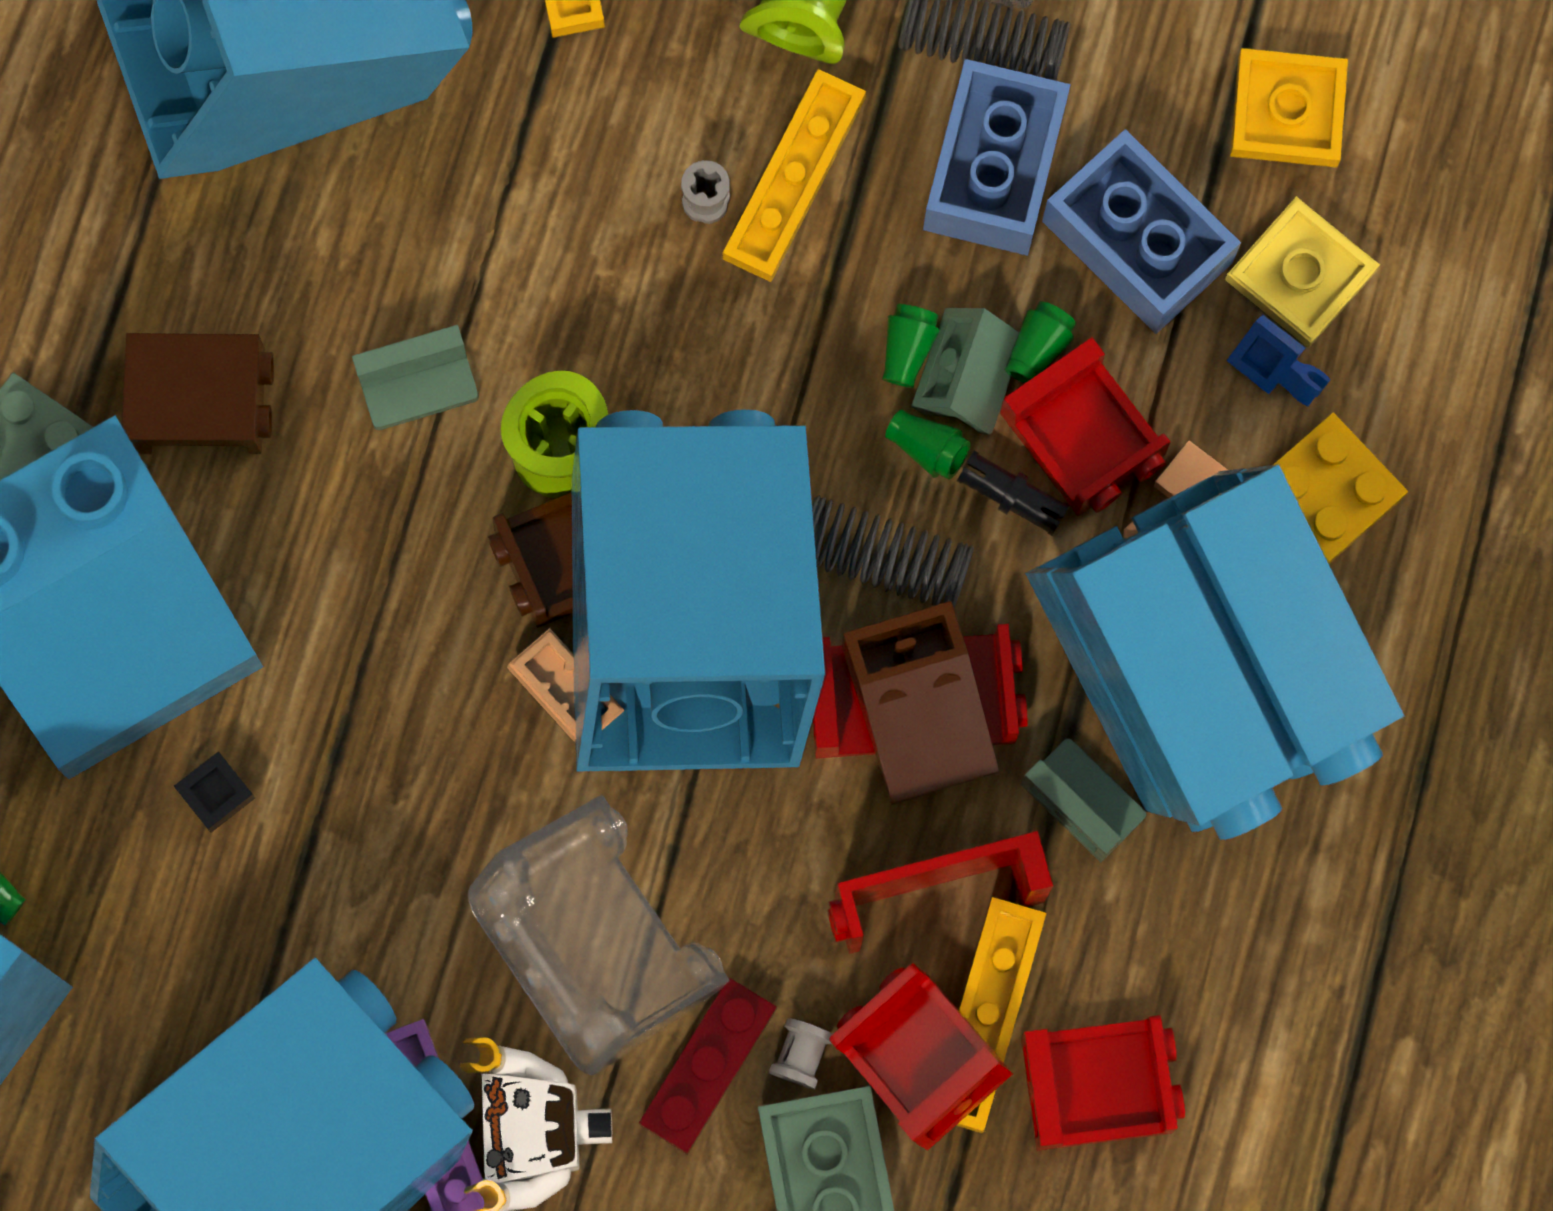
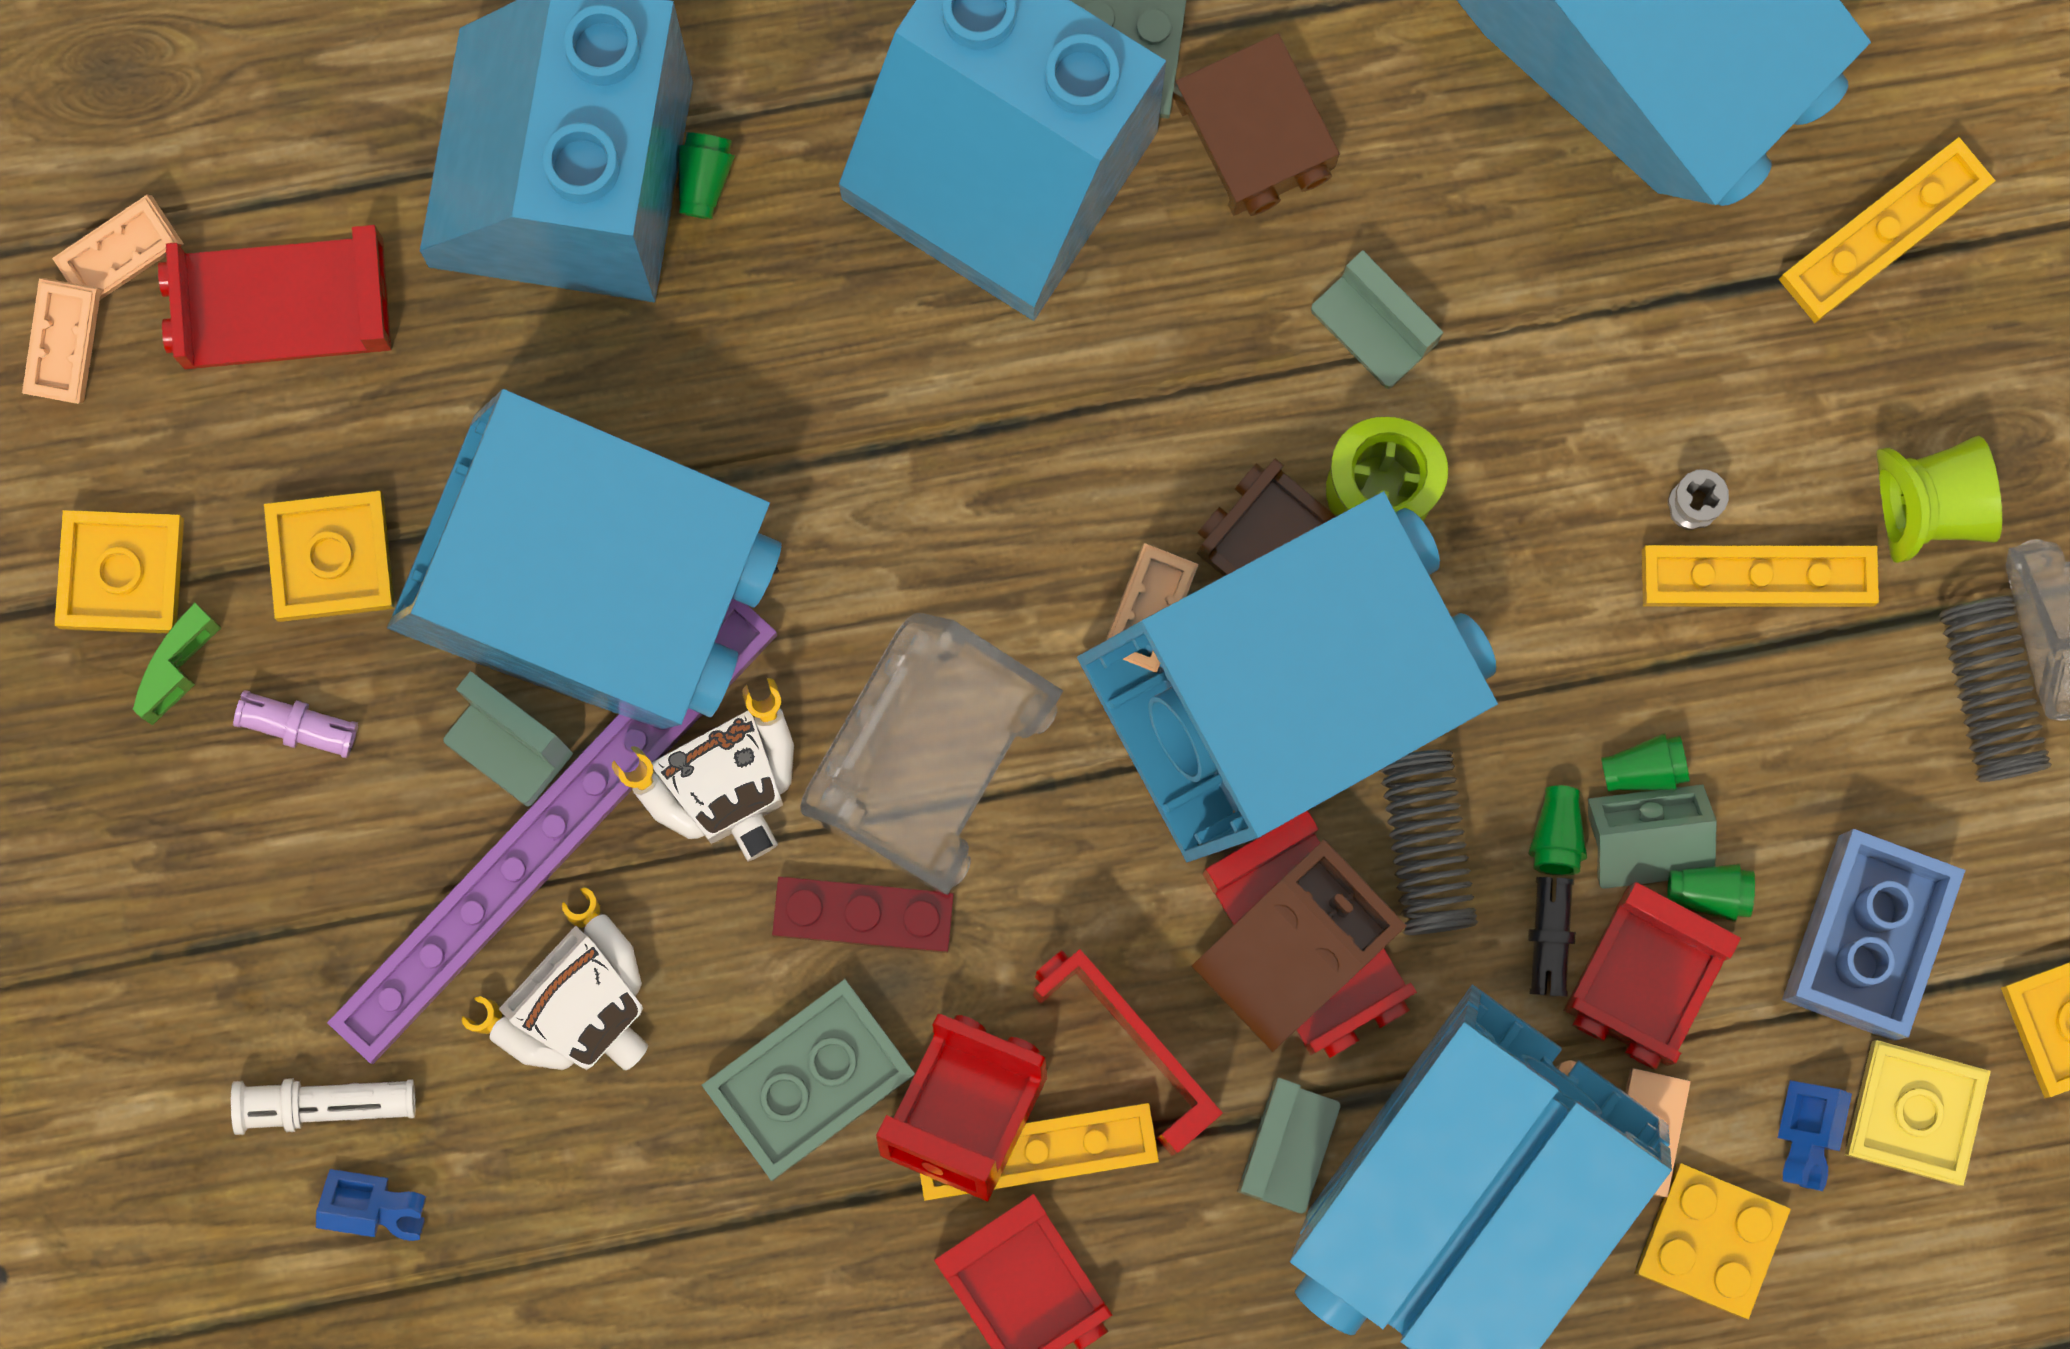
camera: 60 degrees right, 5 degrees up
black plate [174,751,255,833] -> none
light grey bush [769,1018,833,1090] -> none
medium blue brick [923,59,1071,256] -> none

